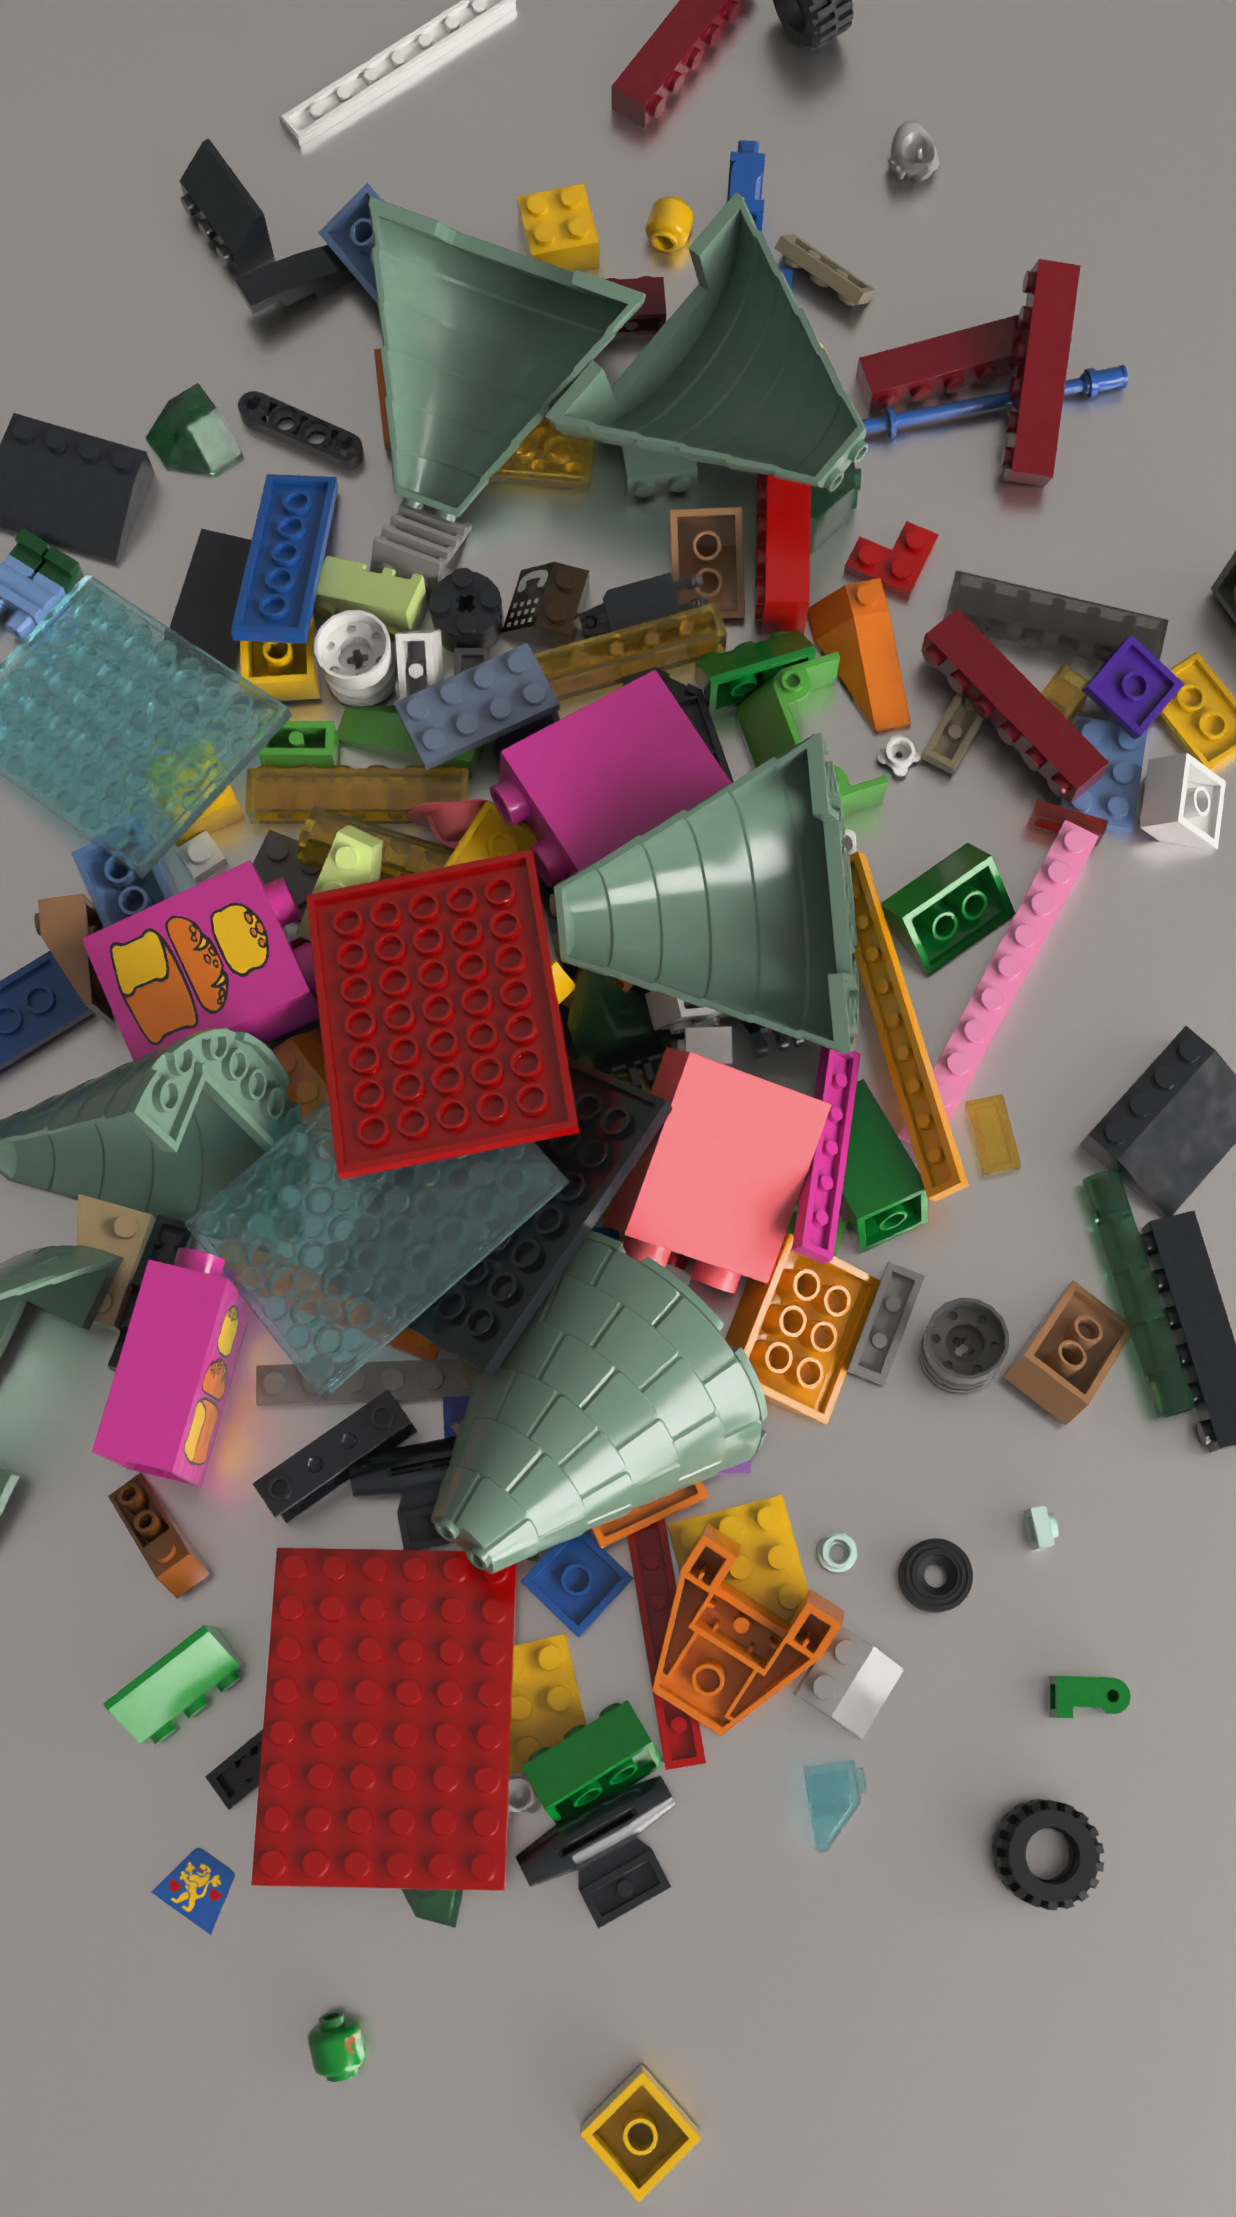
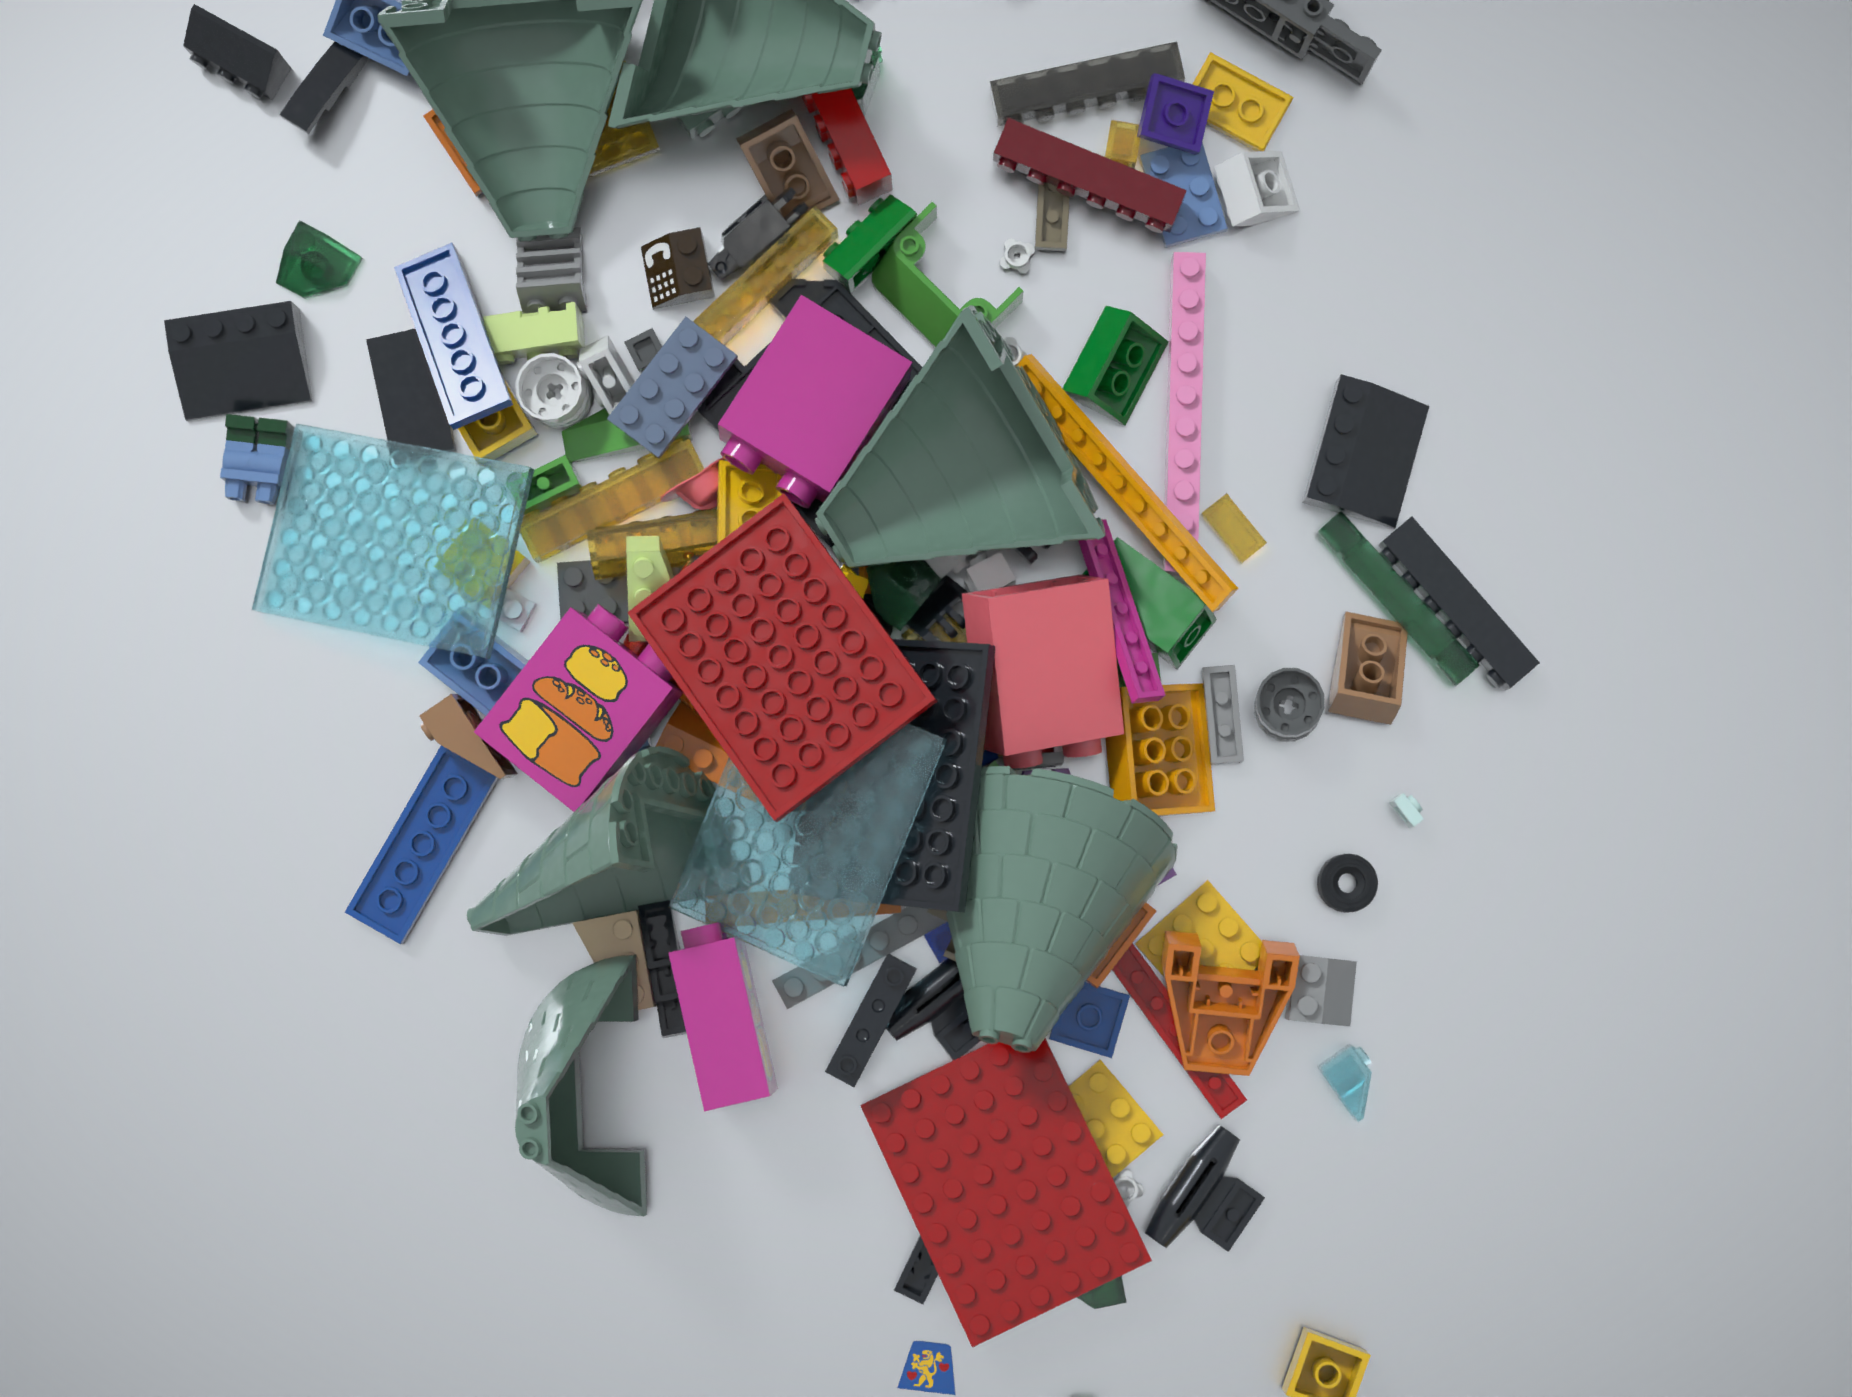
camera: 20 degrees left, 10 degrees up
slope [103,1625,246,1745] -> none
dark orange slope [108,1472,210,1599] -> none
black beam [238,391,364,470] -> none
black brick [429,568,504,653] -> none
green slope [521,1700,664,1824] -> none
orange wedge [807,578,911,734] -> none
light aqua plate [817,1532,857,1573] -> none
red plate [844,521,939,600] -> none
black tyre [992,1799,1104,1910] -> none
clear red tile [1027,800,1108,846] -> none
green leg [1049,1676,1131,1718] -> none

